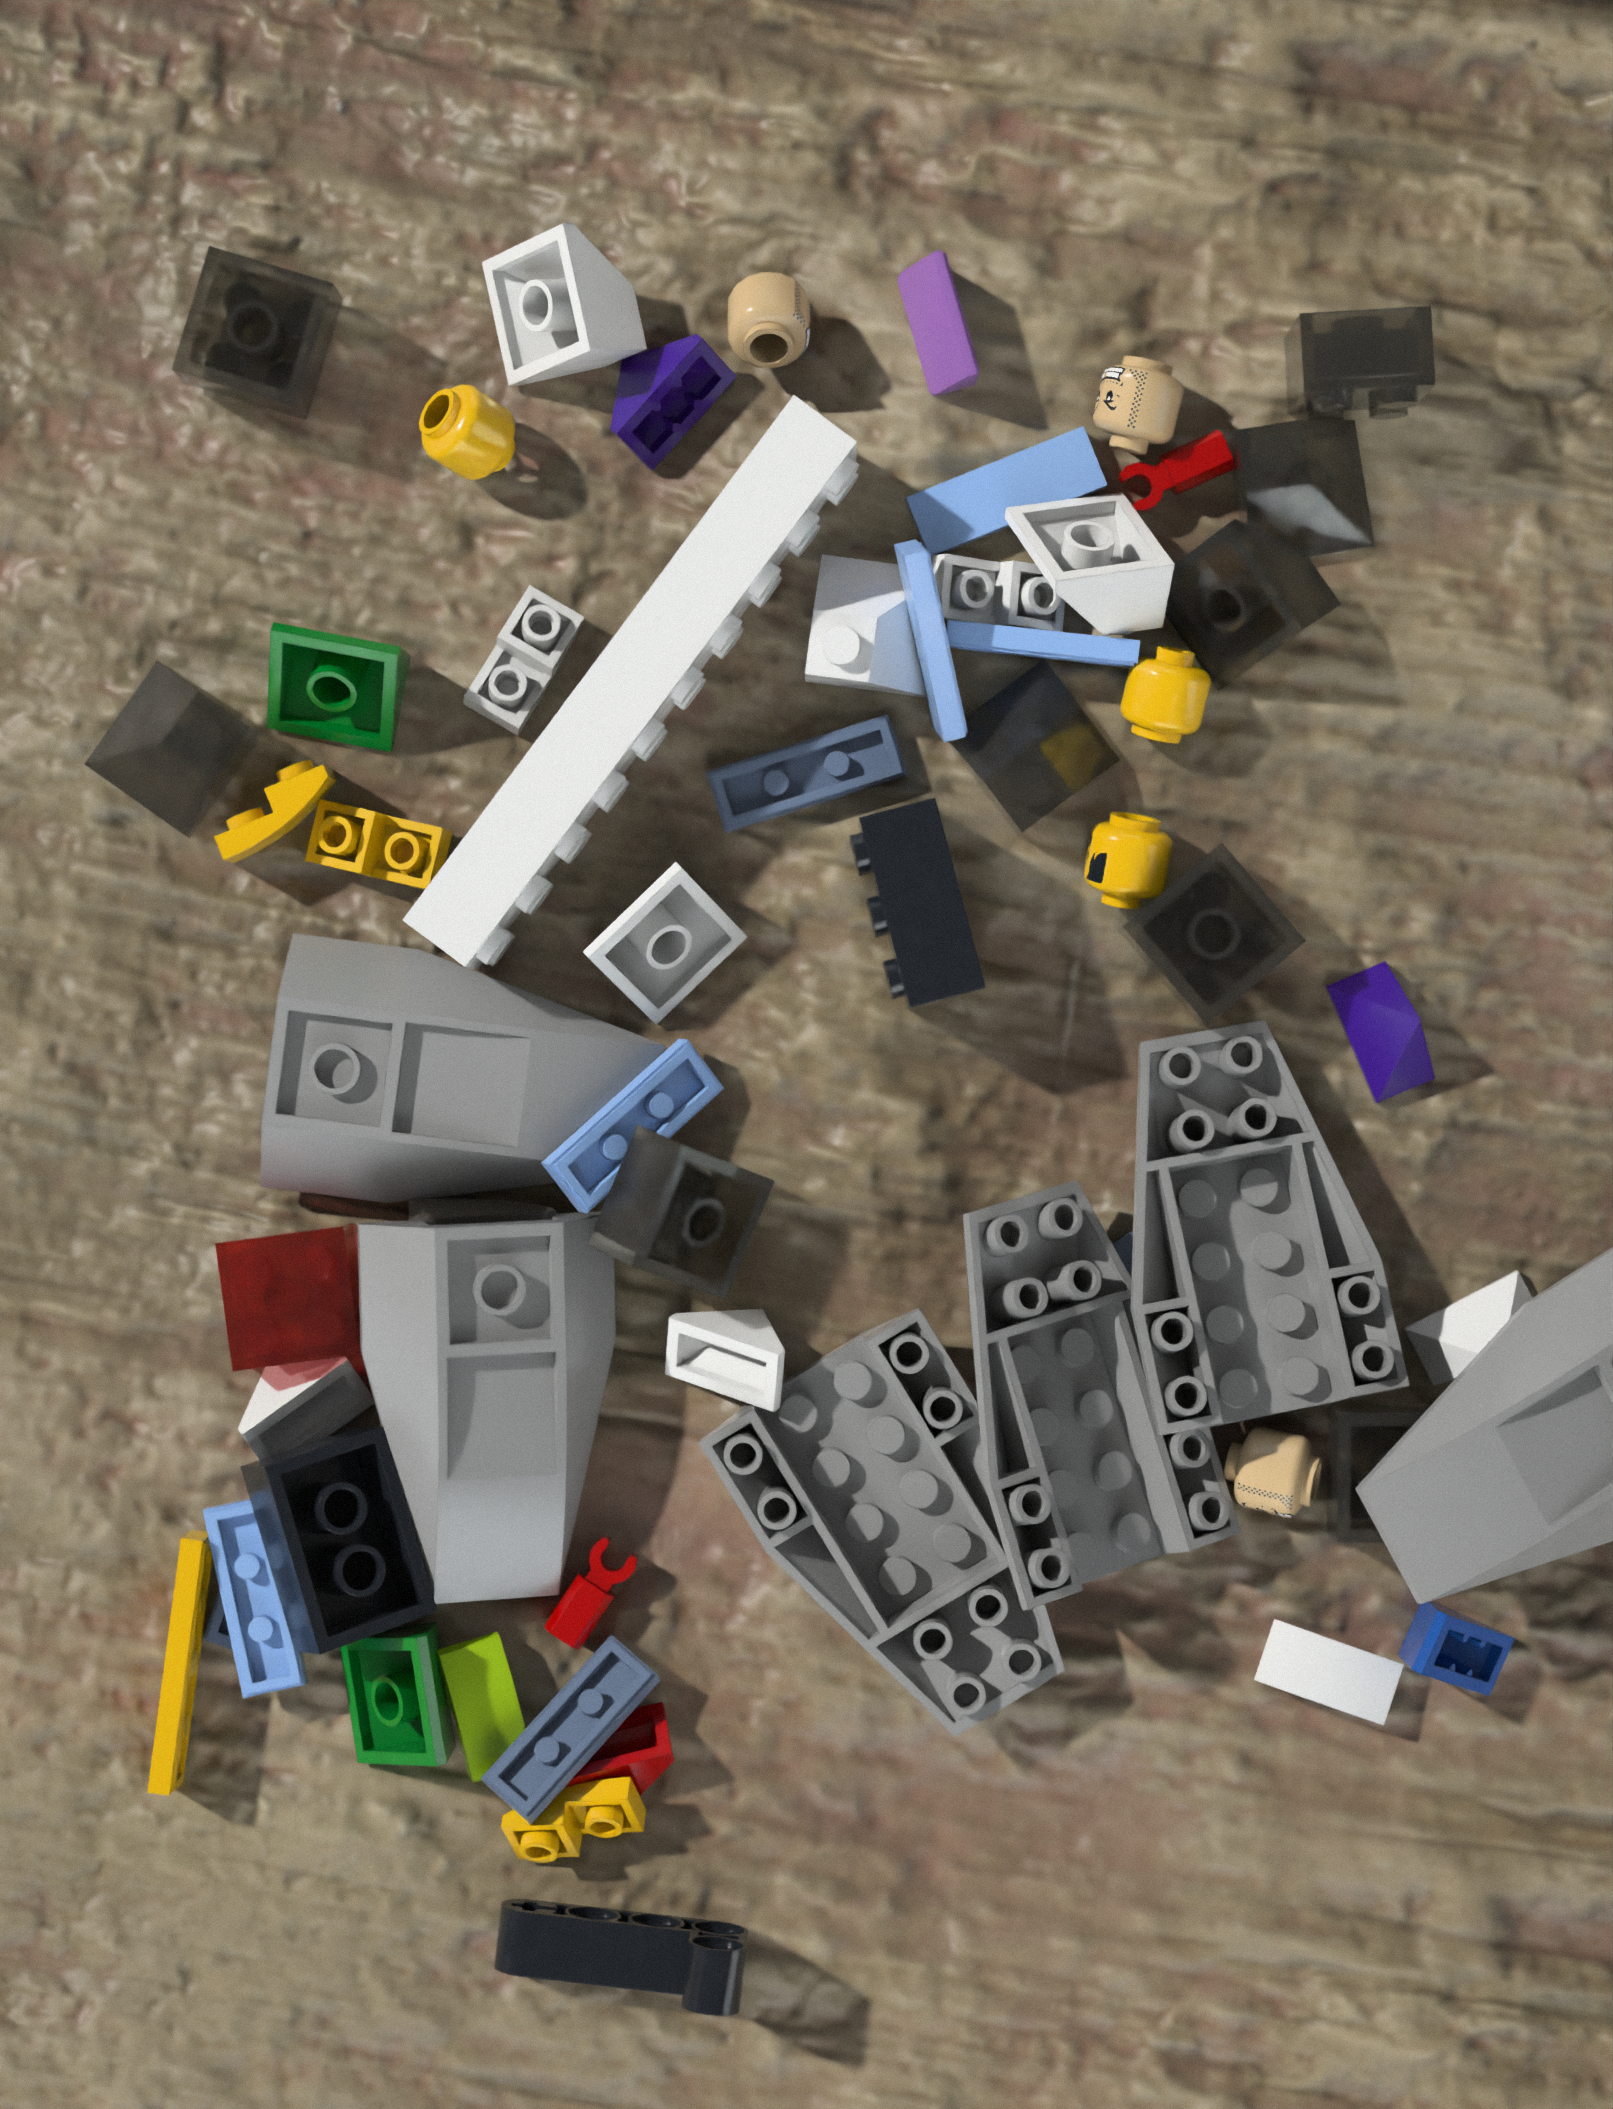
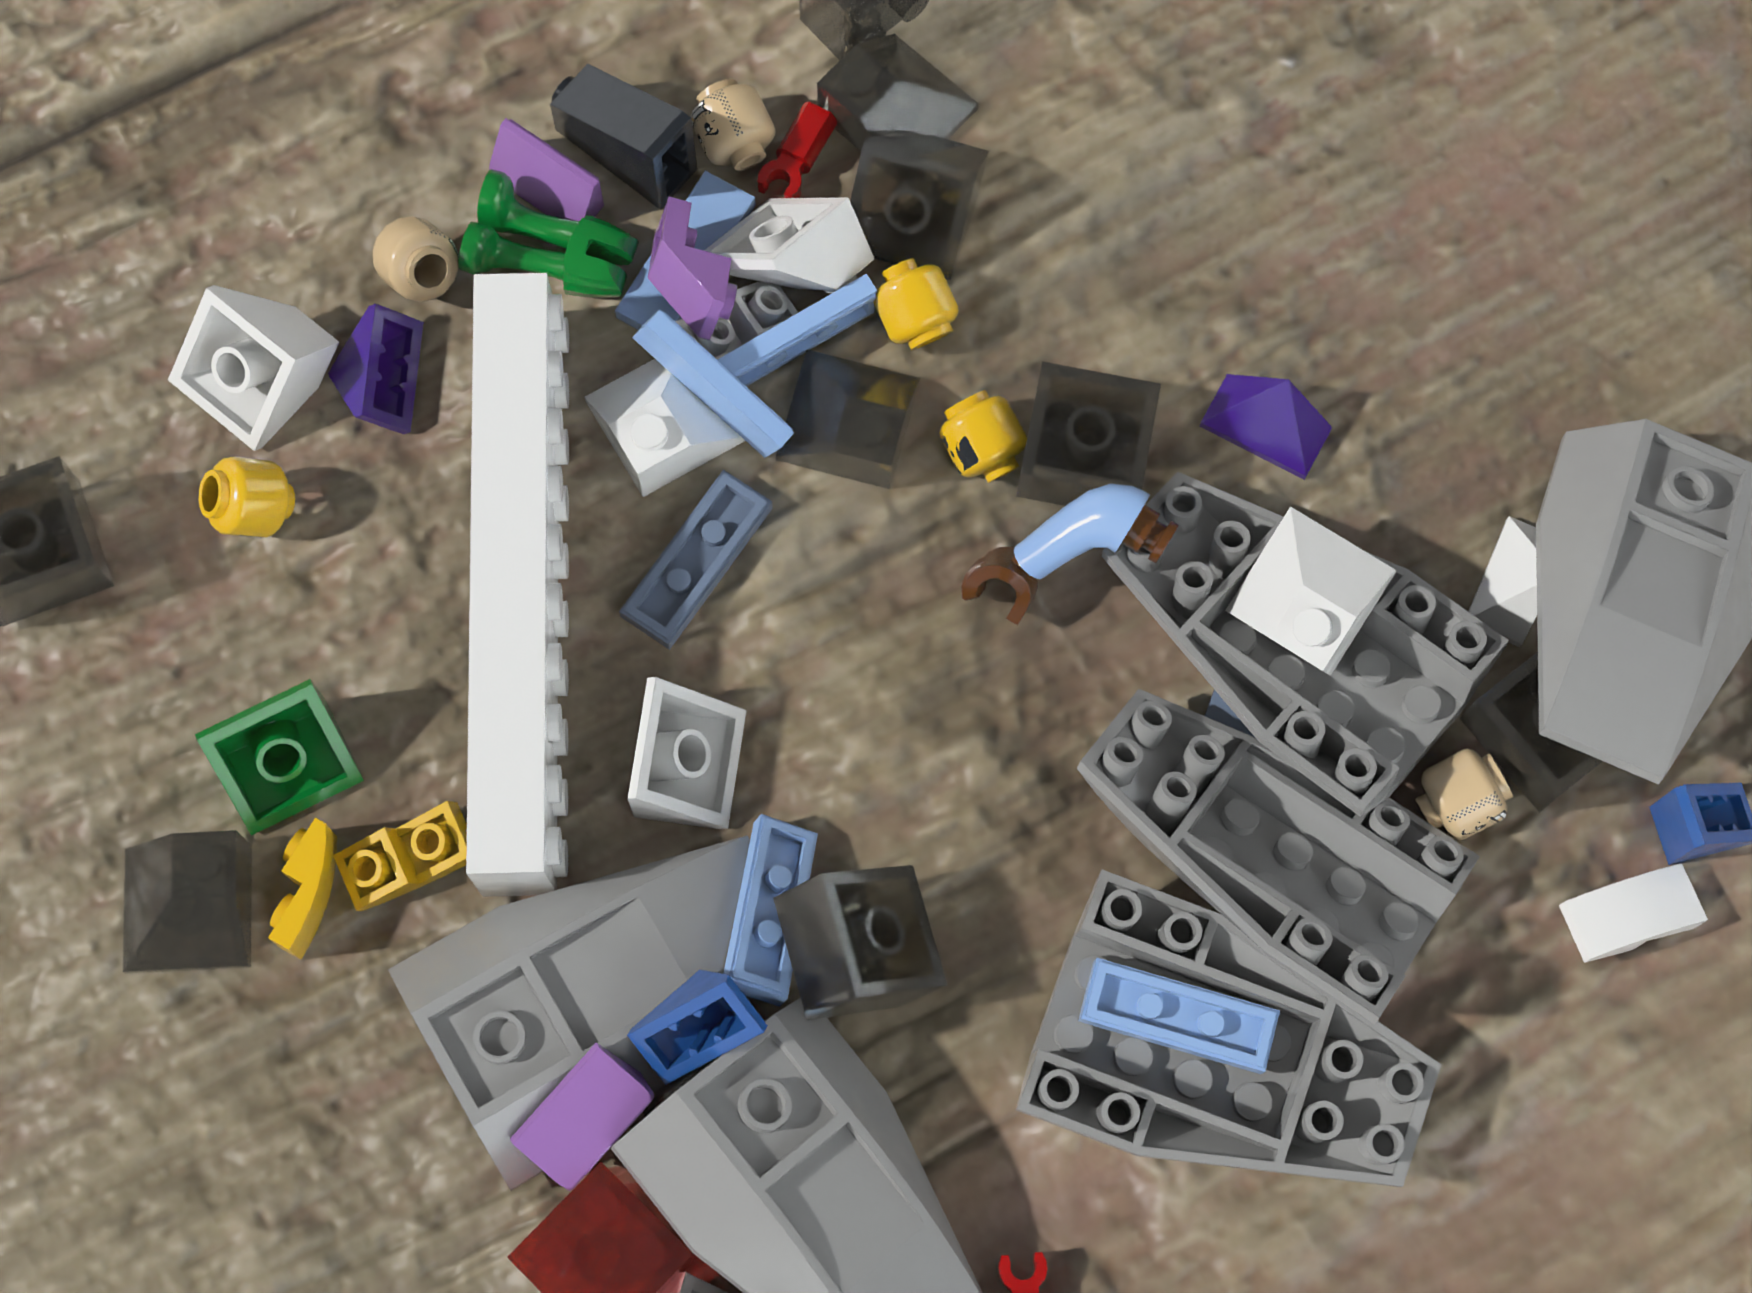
camera: 40 degrees left, 15 degrees down
white slope [463,585,585,736] -> none
white slope [665,1309,785,1412] -> none
black brick [849,798,986,1009] -> none
none -> green piece [458,169,639,298]
none -> medium lavender slope [510,1043,654,1191]
none -> black slope [550,63,698,210]
none -> blue slope [627,969,768,1085]
none -> medium lavender slope [648,196,737,340]
none -> light blue piece [961,483,1179,625]
none -> light blue tile [1078,958,1280,1074]
none -> white slope [1225,507,1397,676]

